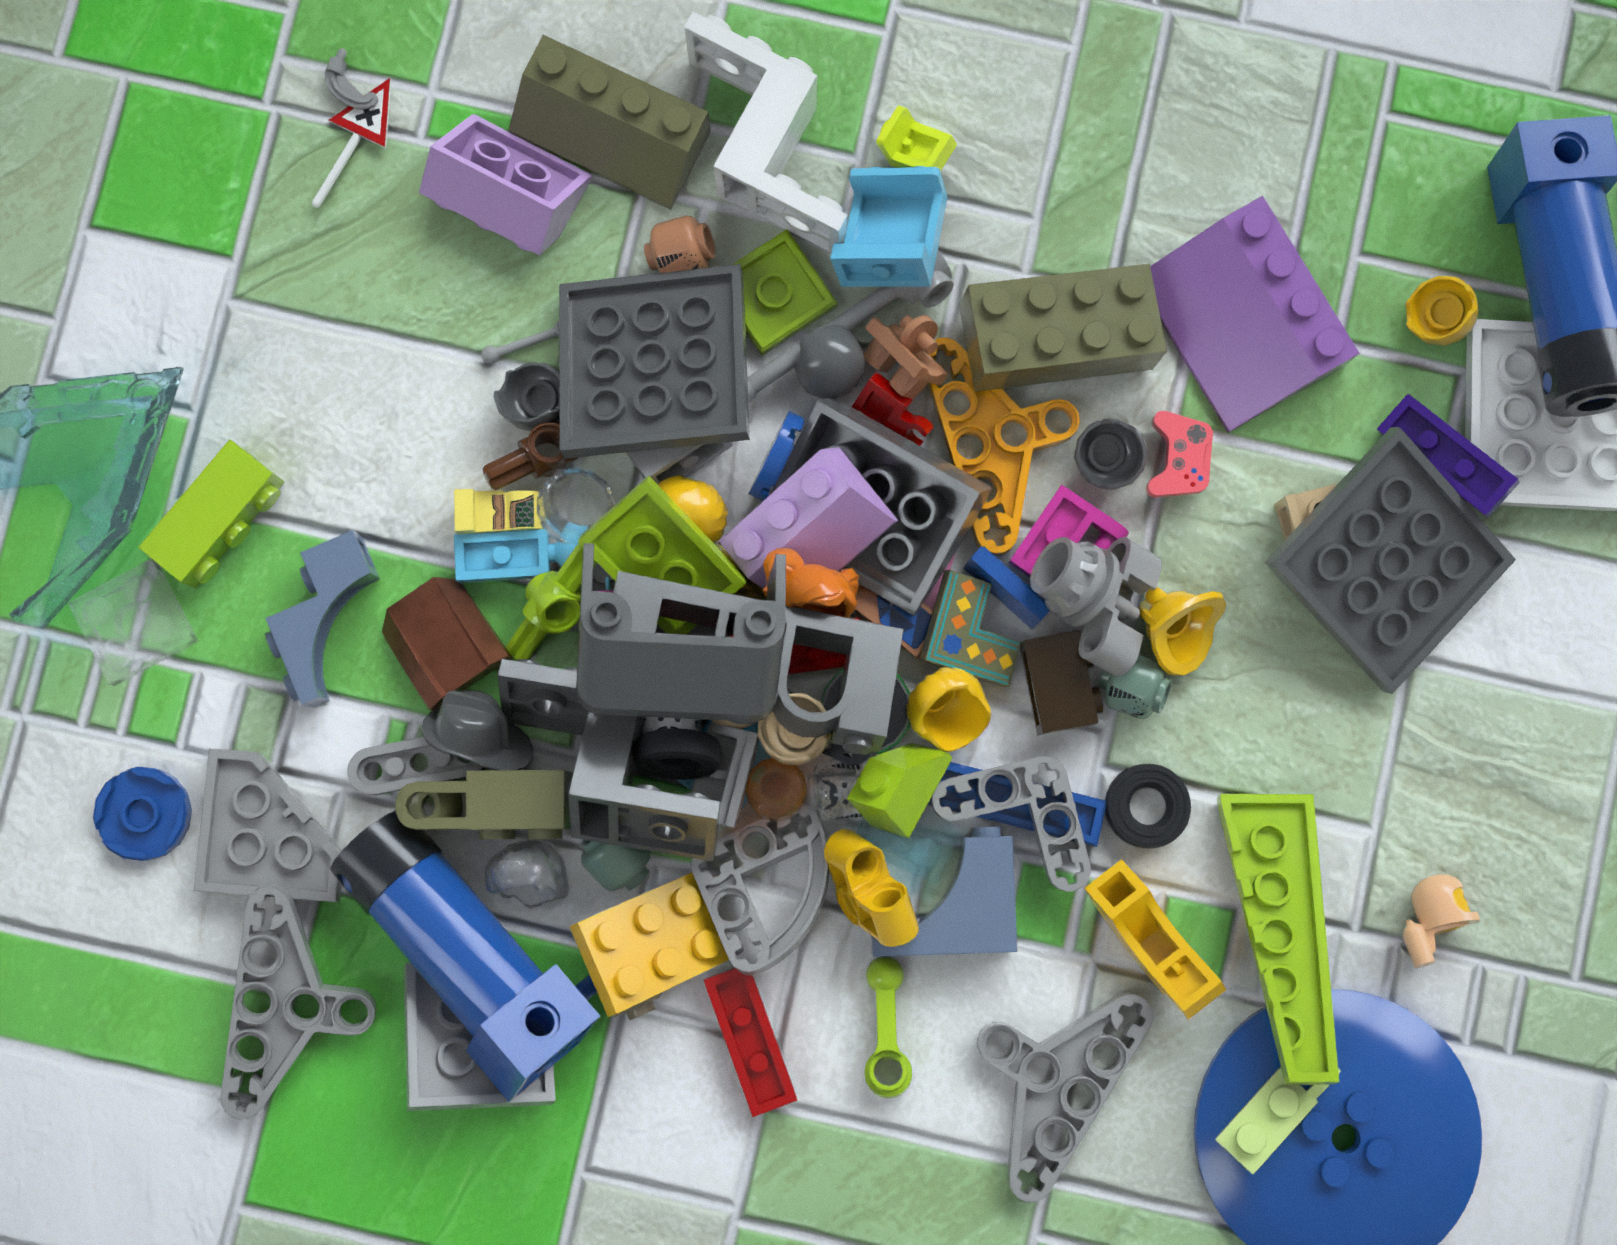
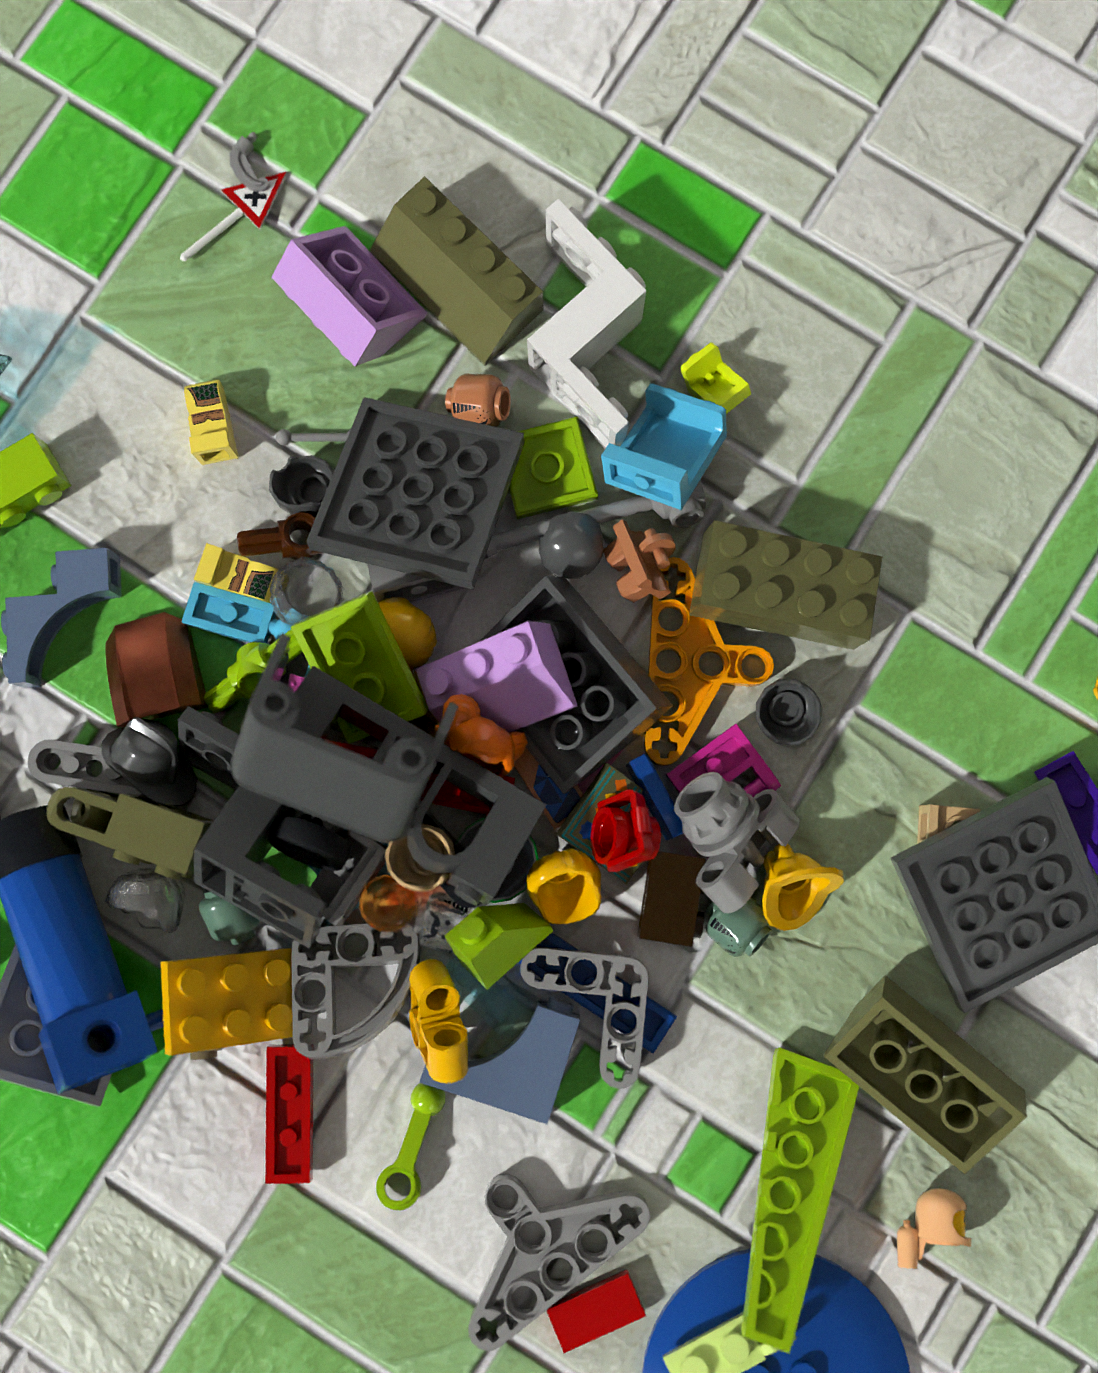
camera: 25 degrees right, 0 degrees up
blue tile [748,411,805,501] -> none
red plate [851,372,934,446] -> none
yellow arch [1084,859,1226,1020] -> none
black tyre [1105,764,1191,849] -> none
coral piece [1146,411,1213,498] -> none
medium lavender slope [1150,196,1360,433] -> none
none -> light yellow leg [184,379,239,465]
none -> red tile [546,1269,646,1353]
none -> red piece [590,789,661,872]
none -> olive slope [824,975,1027,1174]

